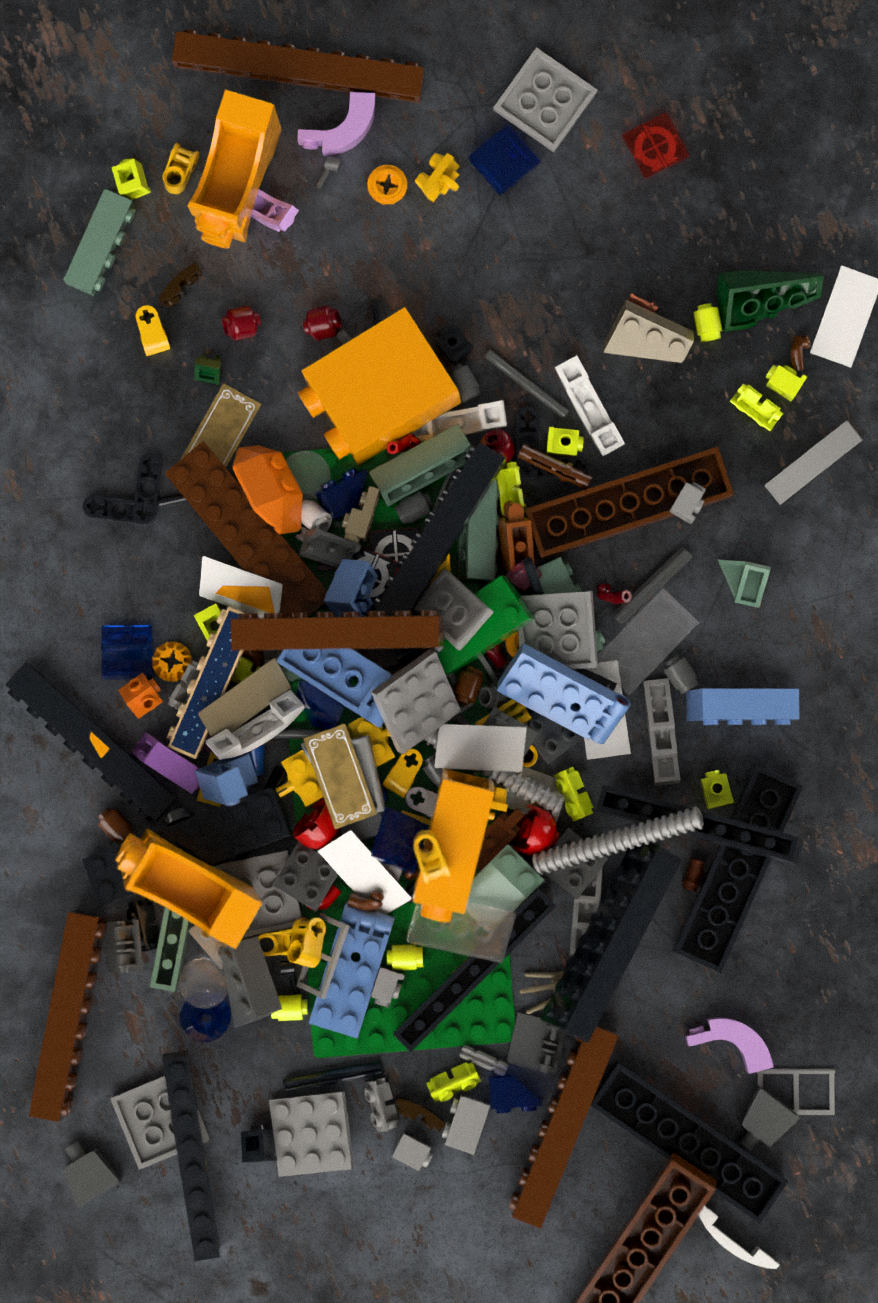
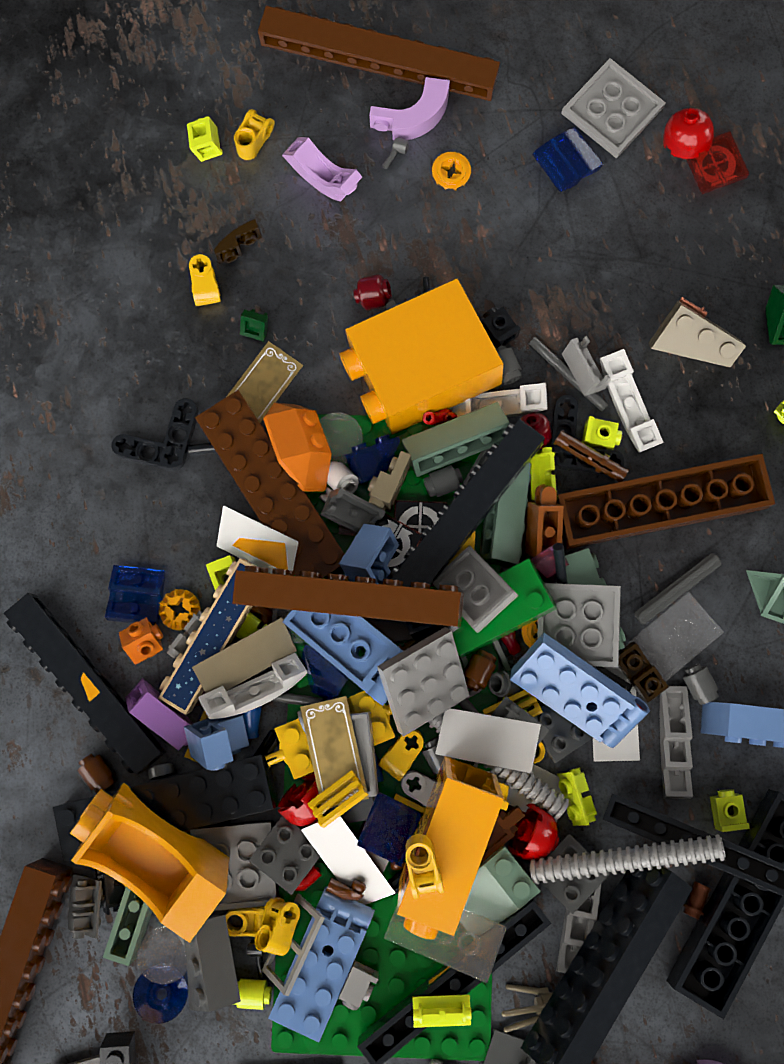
camera: 10 degrees right, 5 degrees down
sand green brick [64,189,136,296] -> none
light orange brick [188,90,282,249] -> none
dark red head [222,305,261,341] -> none
neon yellow brick [387,944,423,971] -> none
yellow hips [415,153,460,202] -> none
dark red arm [596,584,632,604] -> none
light grey brick [669,482,706,524] -> none
neon yellow brick [693,303,722,342] -> none
none -> yellow tile [307,770,369,828]
none -> neon yellow hinge [413,994,472,1028]
none -> light grey hinge [562,336,611,396]
none -> dark brown slope [619,642,669,703]
none -> red cylinder [663,108,714,159]

